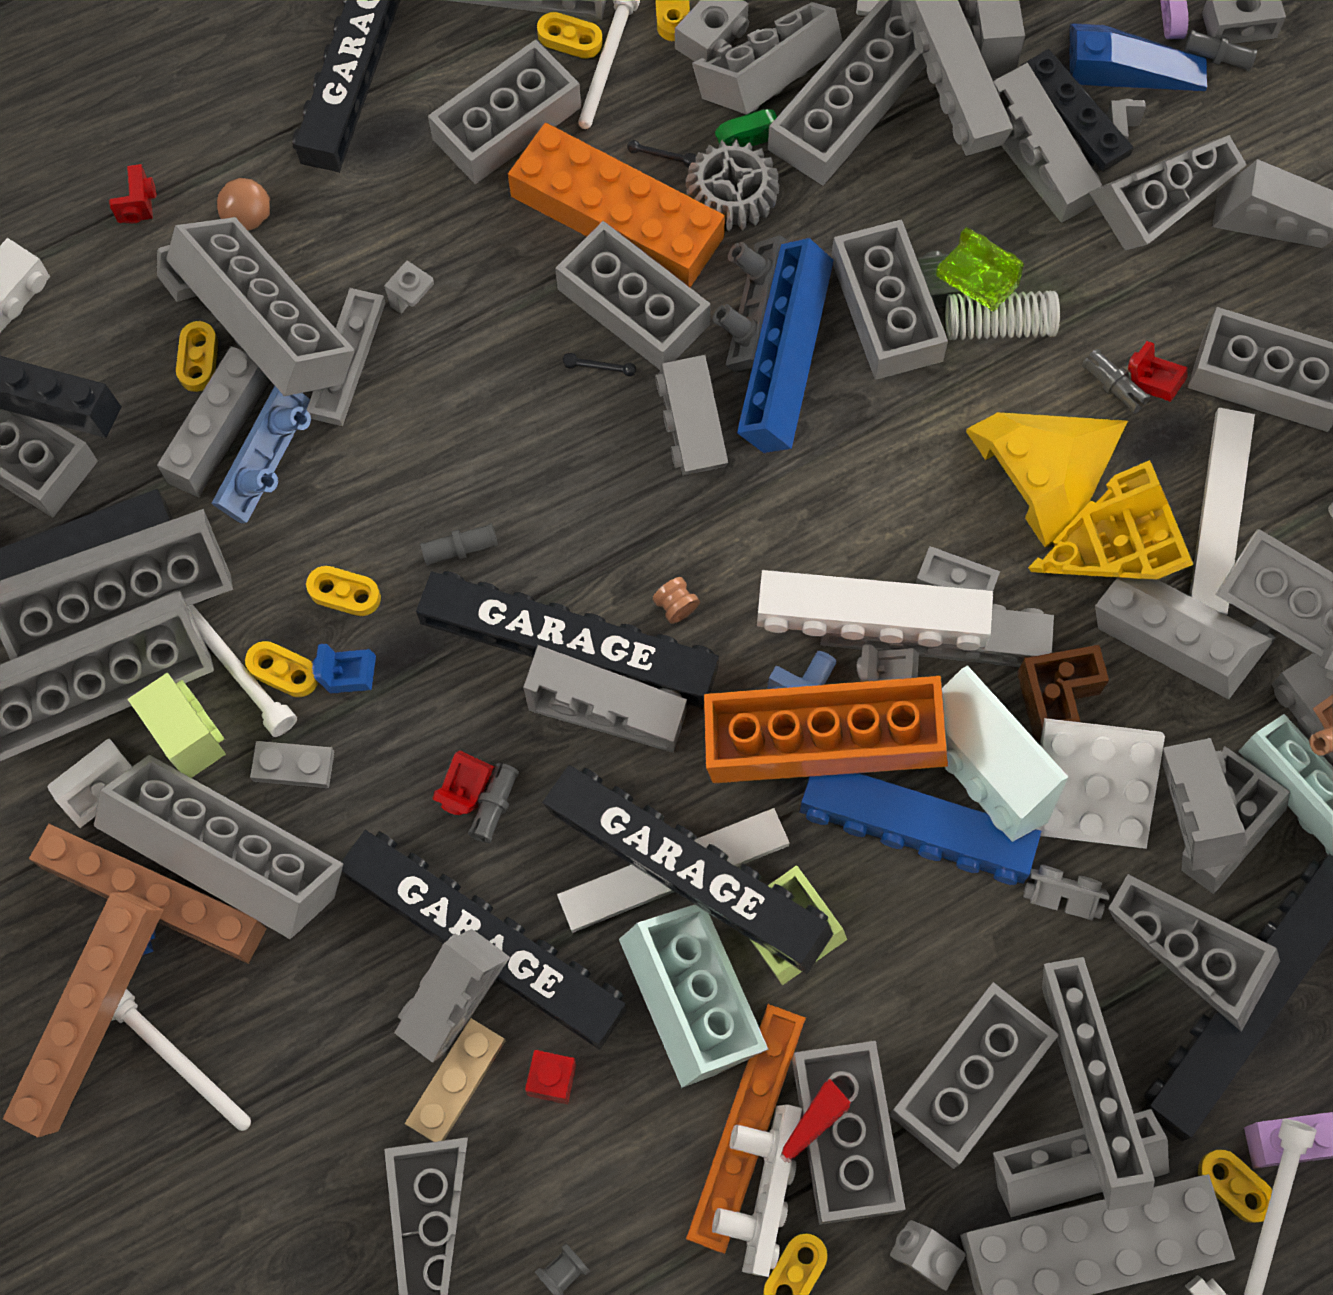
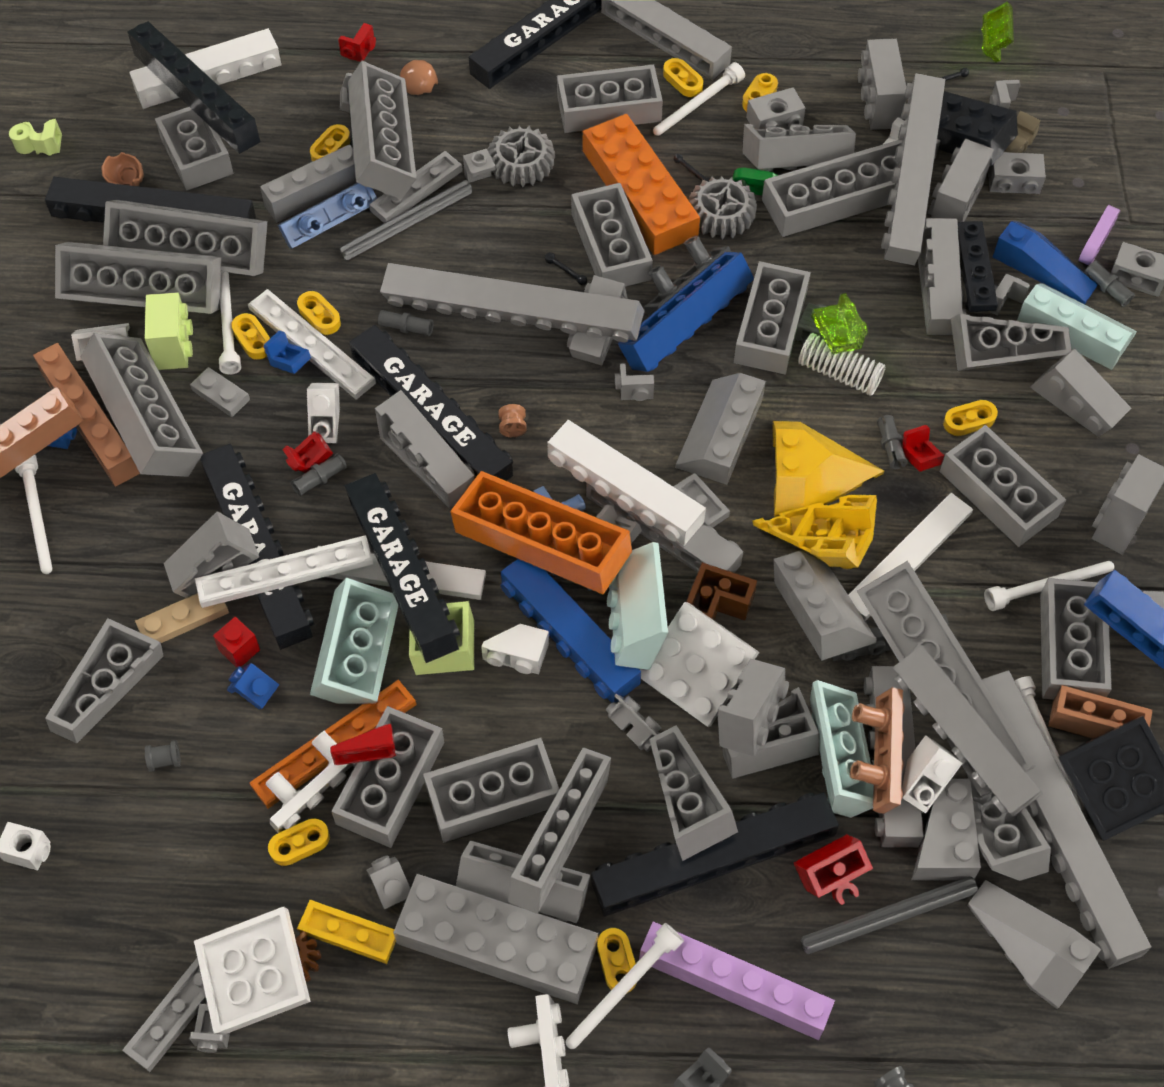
camera: 30 degrees right, 10 degrees down
none -> white tile [195,535,373,608]
none -> blue bracket [227,663,279,709]
none -> white tile [248,289,376,400]
none -> white slope [307,383,340,443]
none -> dark grey axle [339,180,472,260]
none -> light grey brick [380,263,644,342]
none -> white slope [482,624,549,674]
none -> light grey gear [488,125,555,187]
none -> light grey bracket [615,363,654,401]
none -> light grey slope [675,373,766,485]
none -> yellow plate [943,400,998,436]
none -> light aqua slope [1017,283,1137,370]

